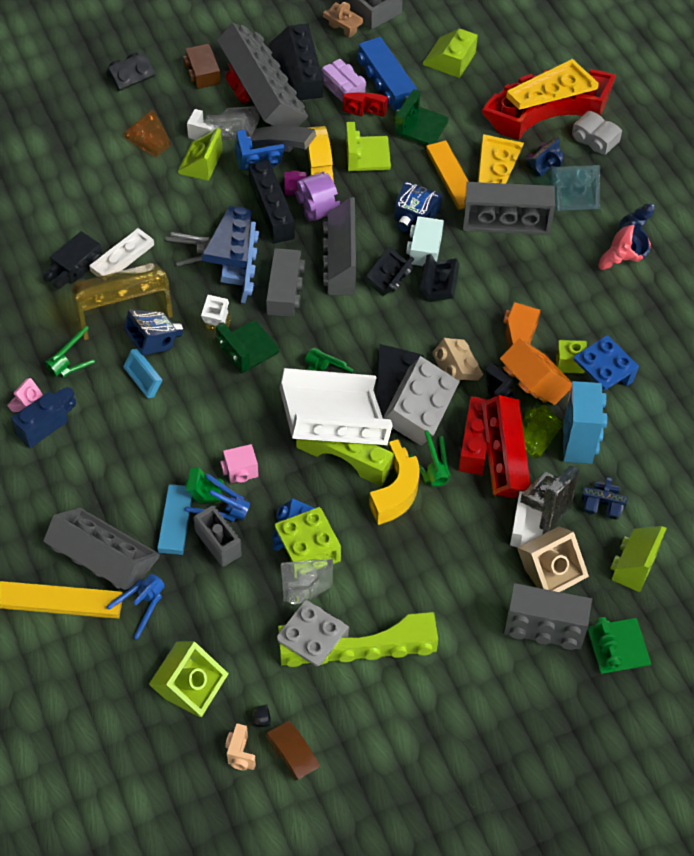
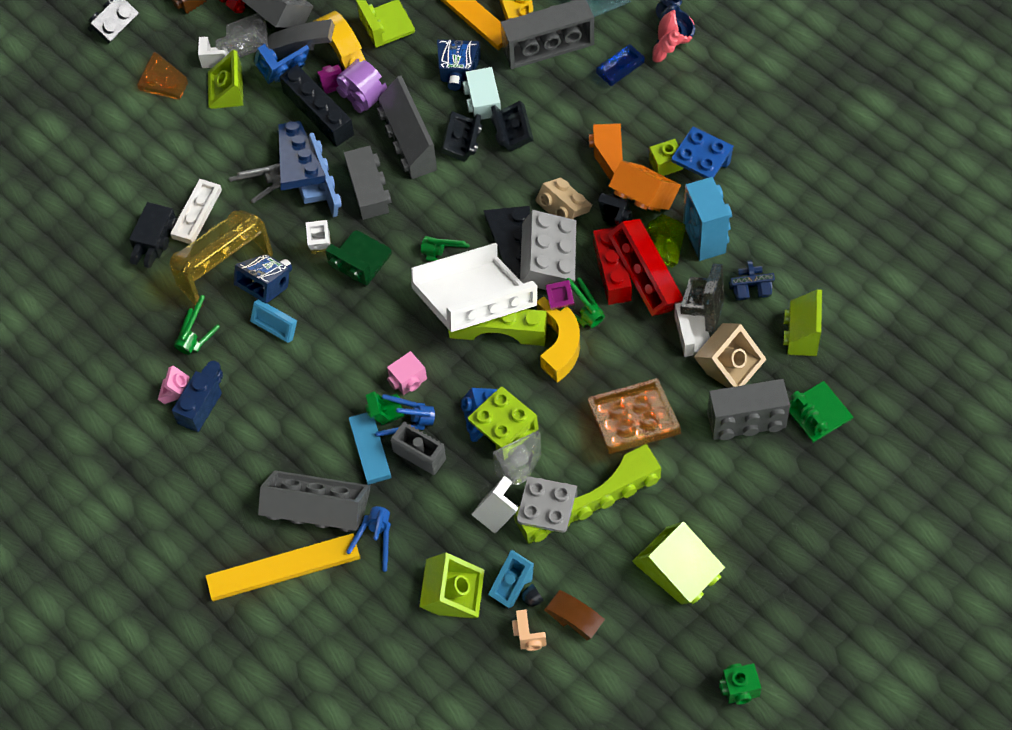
camera: 15 degrees left, 5 degrees up
none -> white panel [472,476,518,533]
none -> dark azure slope [488,550,534,608]
none -> magenta tile [546,280,575,310]
none -> clear orange plate [588,378,681,454]
none -> clear blue plate [596,44,645,86]
none -> slope [632,521,725,605]

